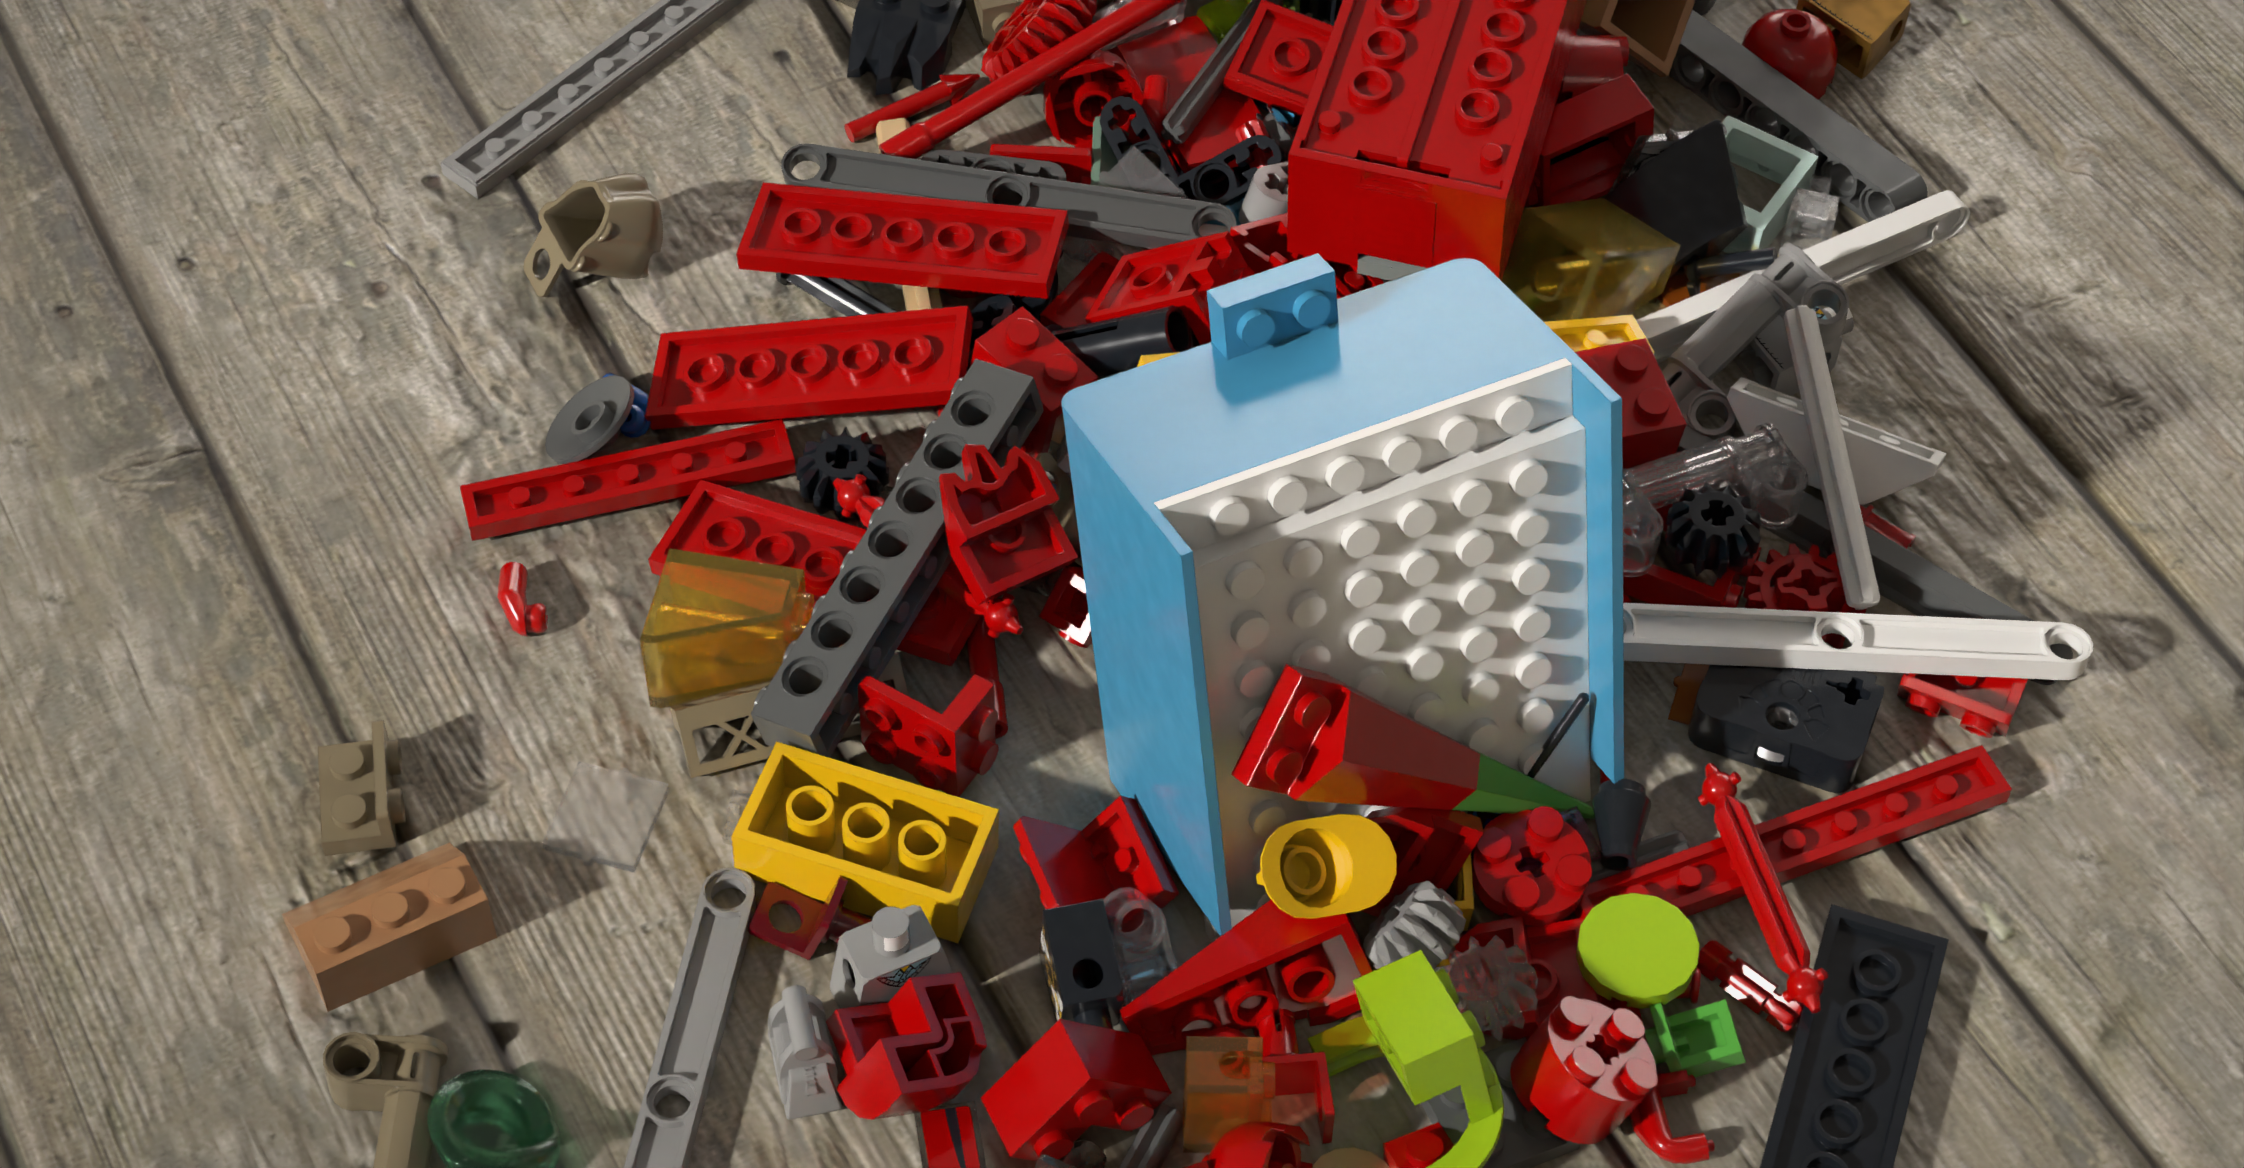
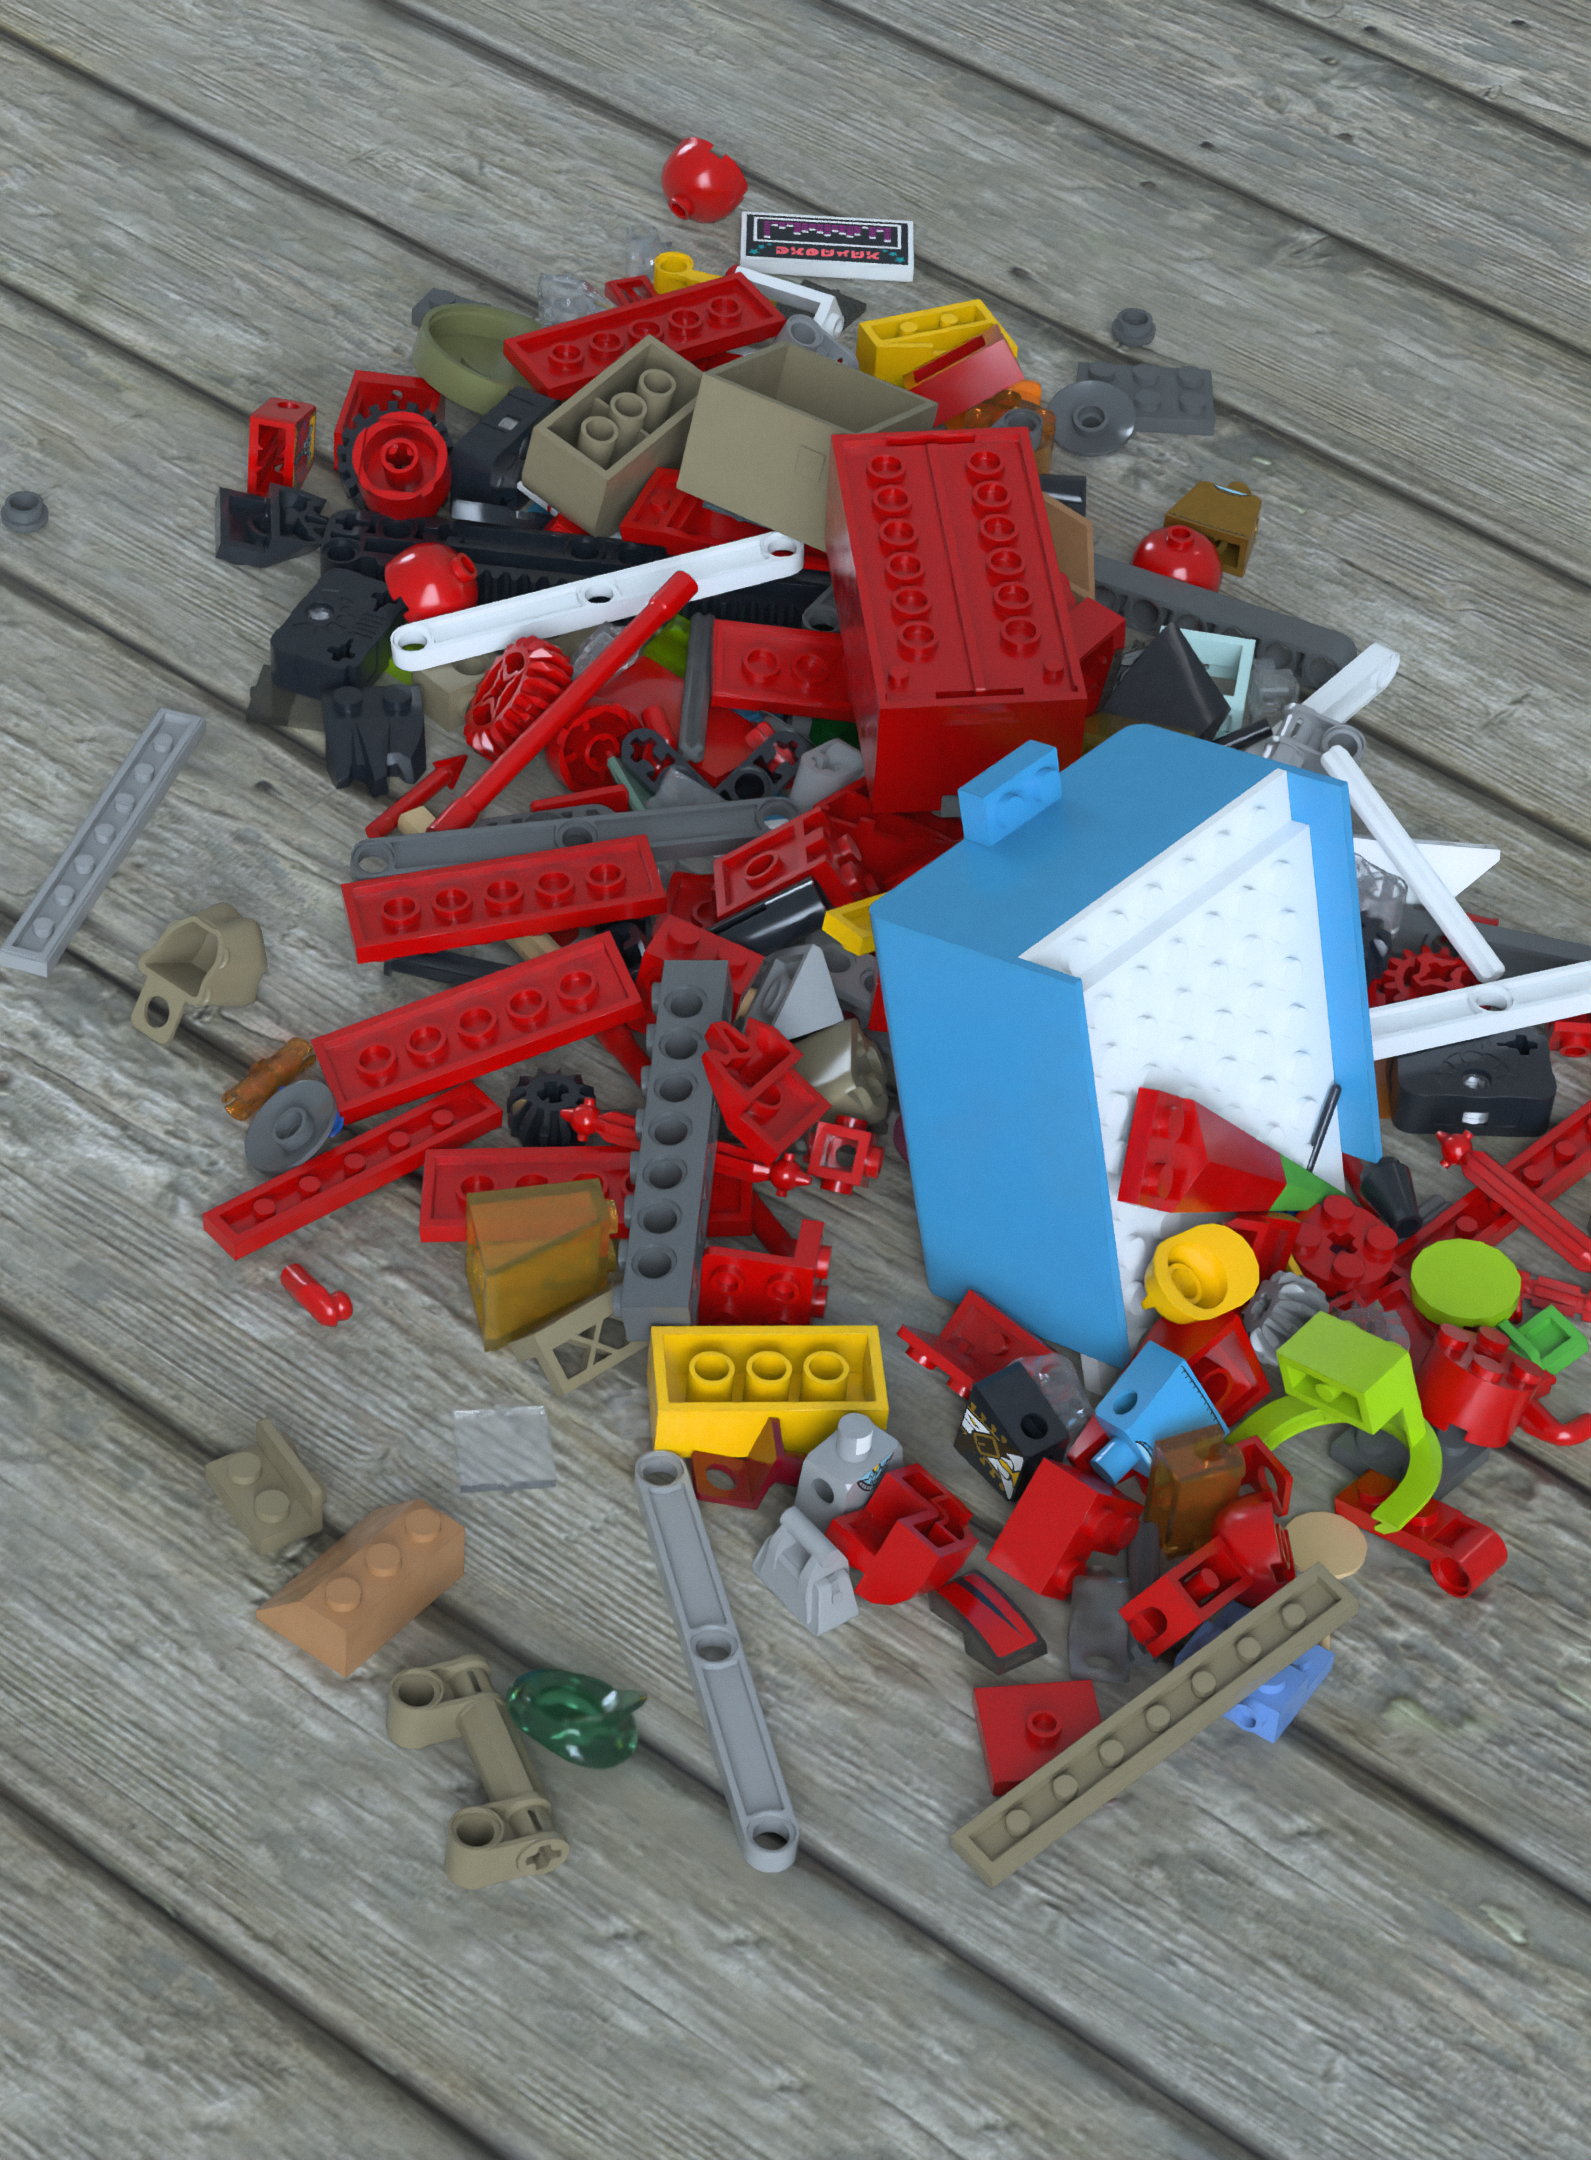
camera: 25 degrees left, 10 degrees down
none -> clear orange pin [222,1037,316,1121]
none -> dark azure torso [1090,1340,1230,1486]

